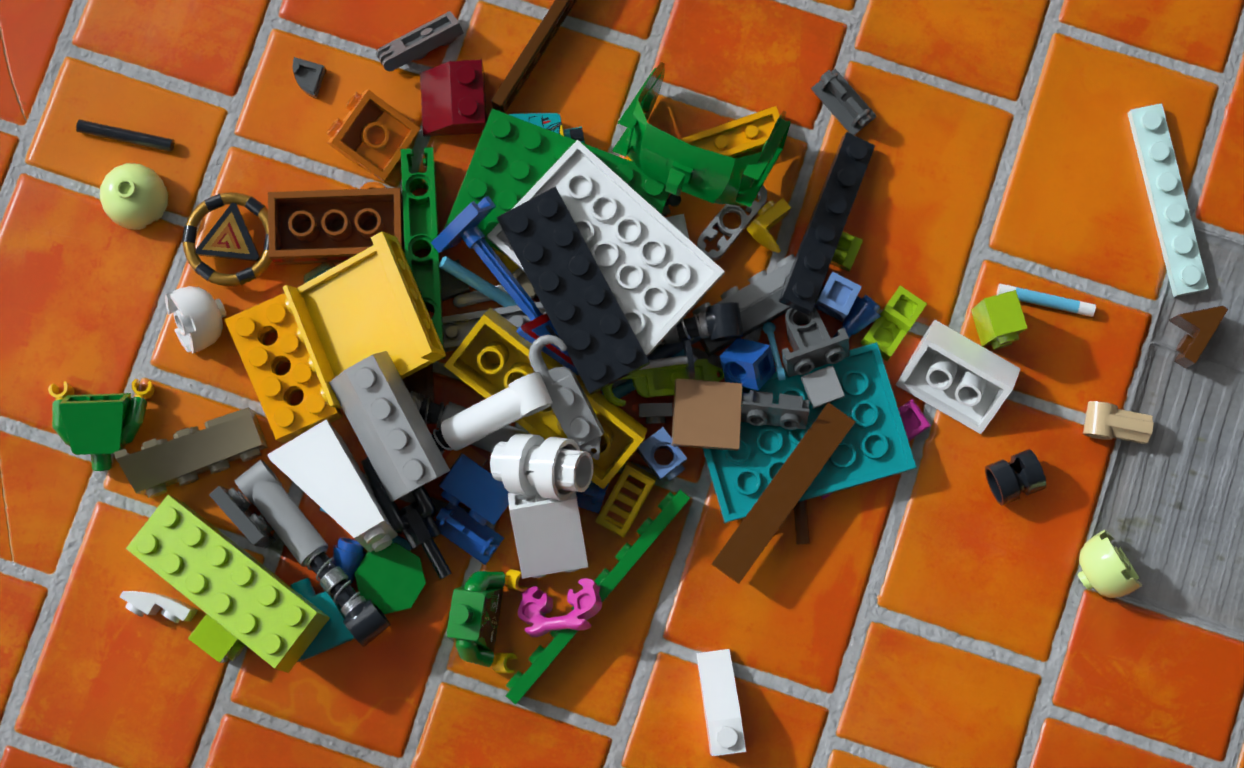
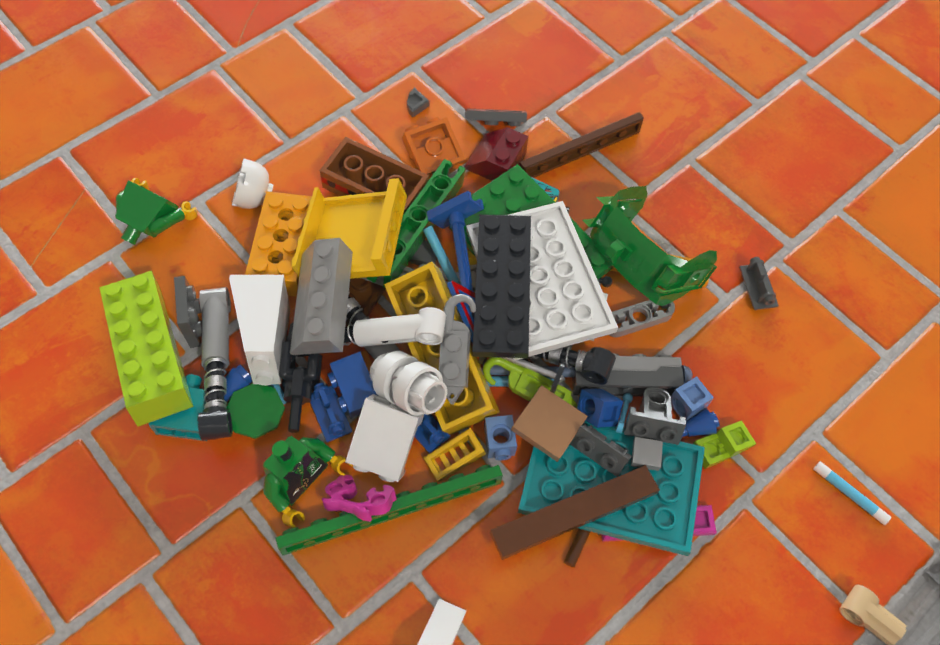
camera: 30 degrees right, 20 degrees down
black bar [76,119,175,152] -> none
yellowish green cylinder [100,163,168,230] -> none
dark tan wedge [114,407,268,498] -> none
white slope [120,591,198,623] -> none
piece [182,192,272,286] -> none
lime brick [188,614,245,663] -> none
dark grey plate [638,403,673,424] -> none
yellow plate [747,198,791,253] -> none
black plate [778,132,875,315] -> none
lime tile [830,232,863,271] -> none
white slope [896,319,1020,434] -> none
lime brick [971,290,1027,350] -> none
black wheel [985,449,1047,506] -> none

